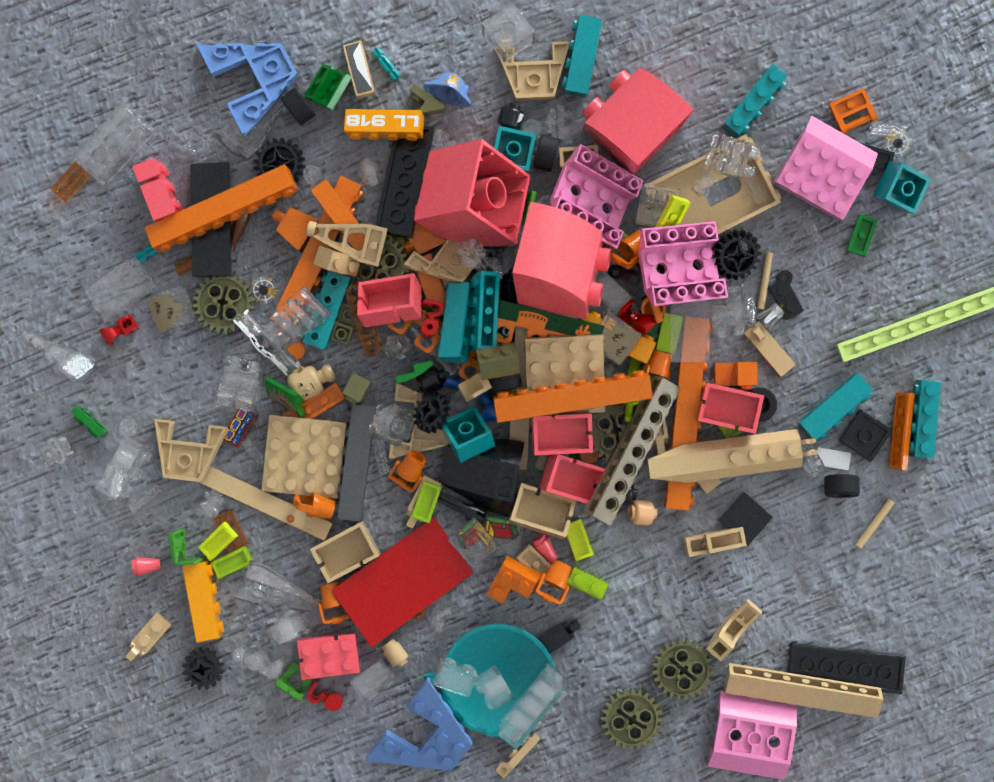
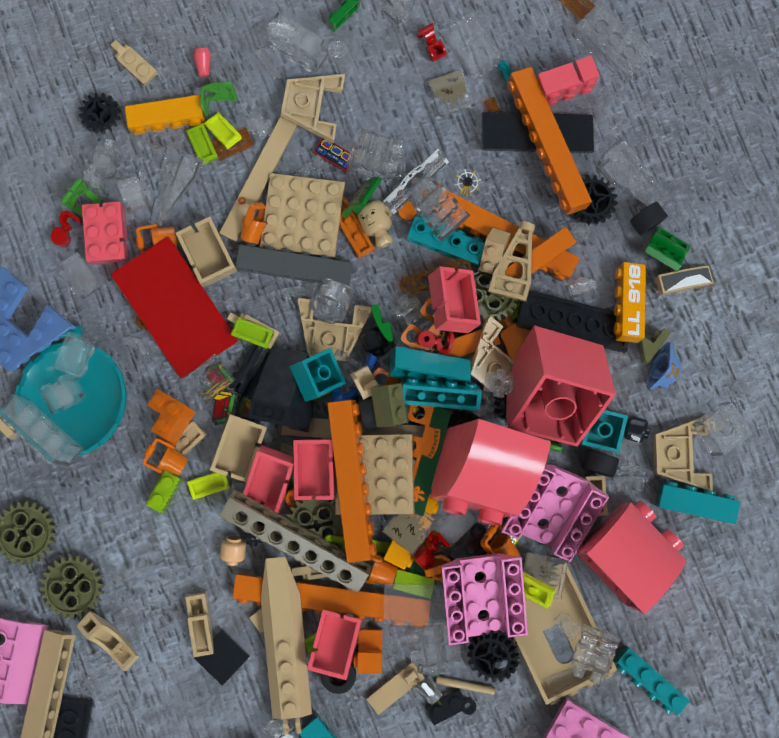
camera: 90 degrees right, 5 degrees down
olive gear [192,275,256,335] -> none
medium blue wing [196,43,298,138] -> none
reddish brown piece [231,212,251,251] -> none
orange torso [271,208,319,252] -> none
olive slope [330,301,358,346] -> none
olive brick [342,373,373,404] -> none
teal axle [371,47,401,82] -> none
tan brick [381,639,408,668] -> none
orange piece [388,450,426,493] -> none
black gear [412,391,451,434] -> none
coral cone [532,534,558,563] -> none
black hinge [537,620,581,654] -> none

